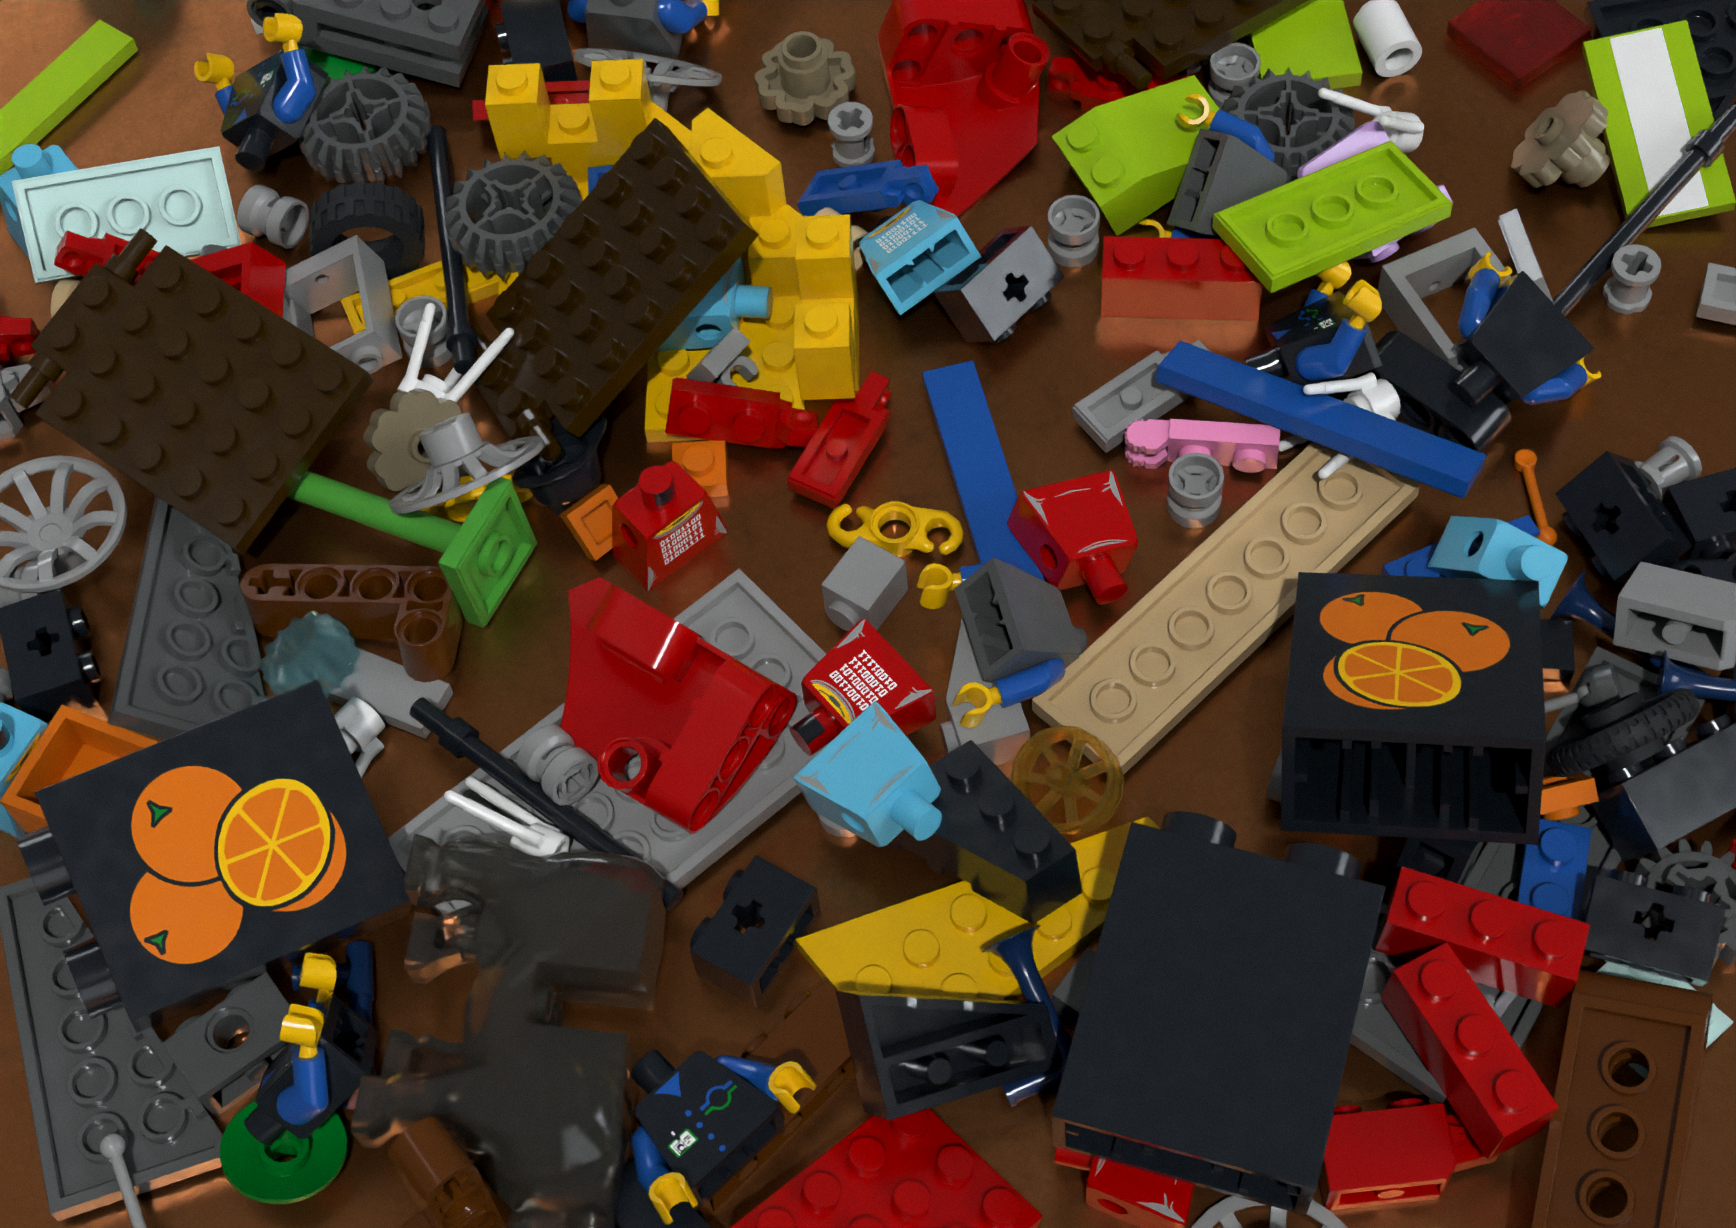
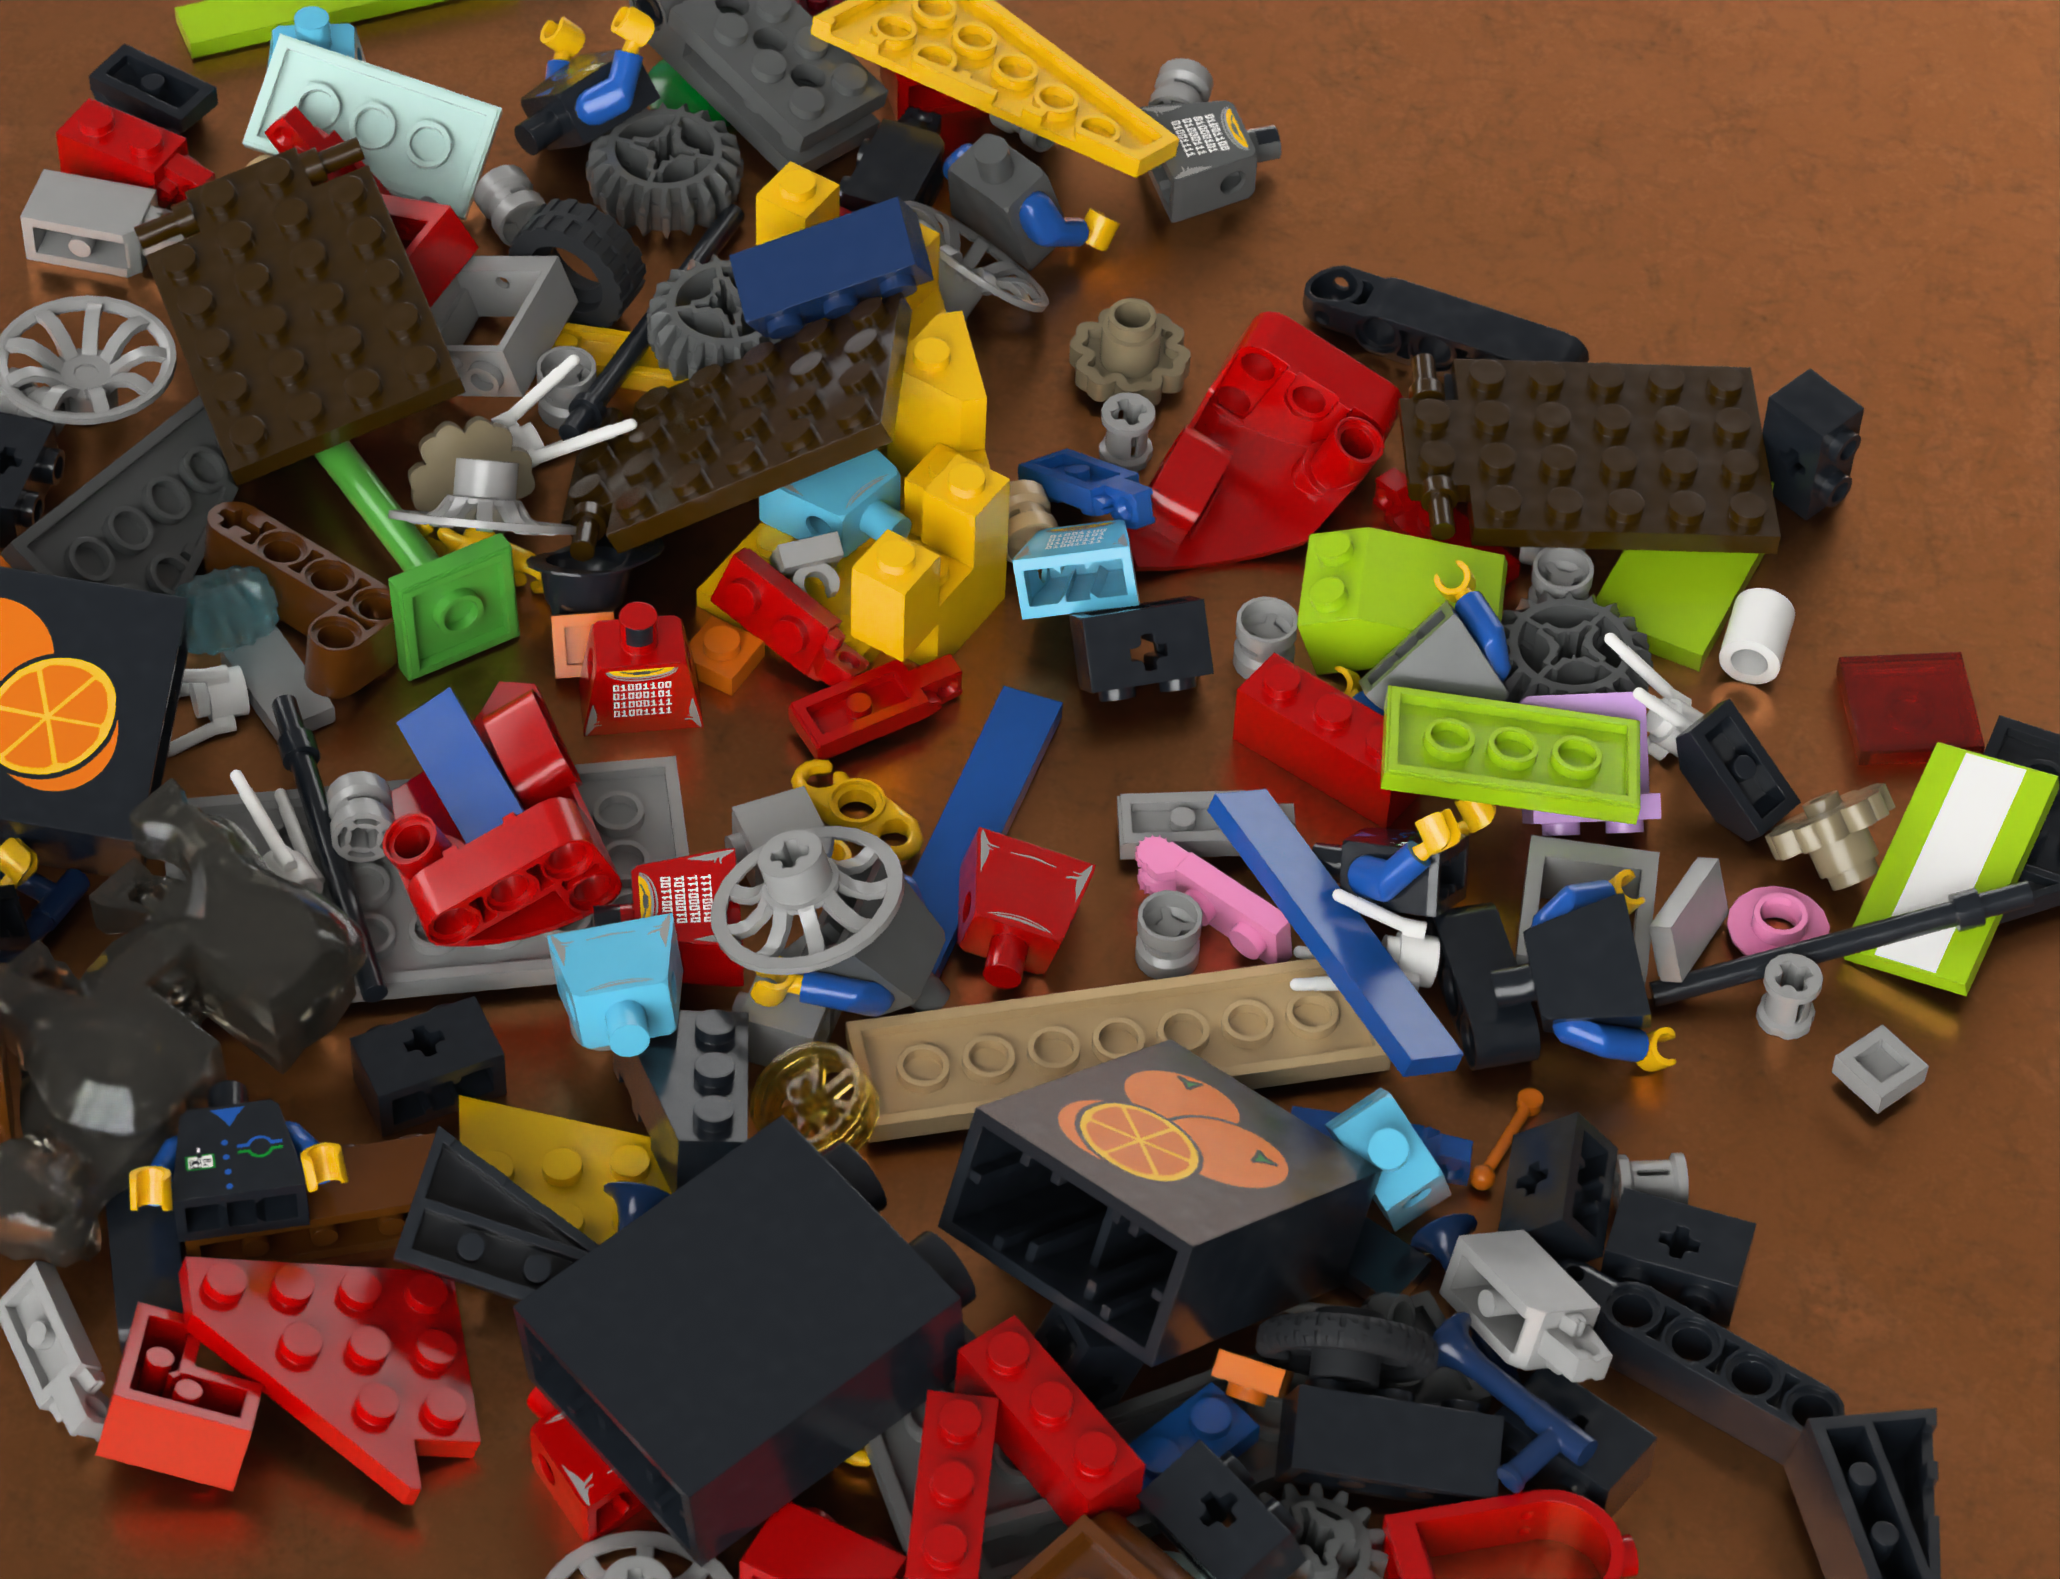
camera: 25 degrees right, 10 degrees down
none -> blue tile [397,687,525,844]
none -> light grey wheel [710,826,905,975]
none -> dark blue brick [729,196,934,339]
none -> black slope [1676,698,1801,842]
none -> bright pink piece [1727,886,1830,956]

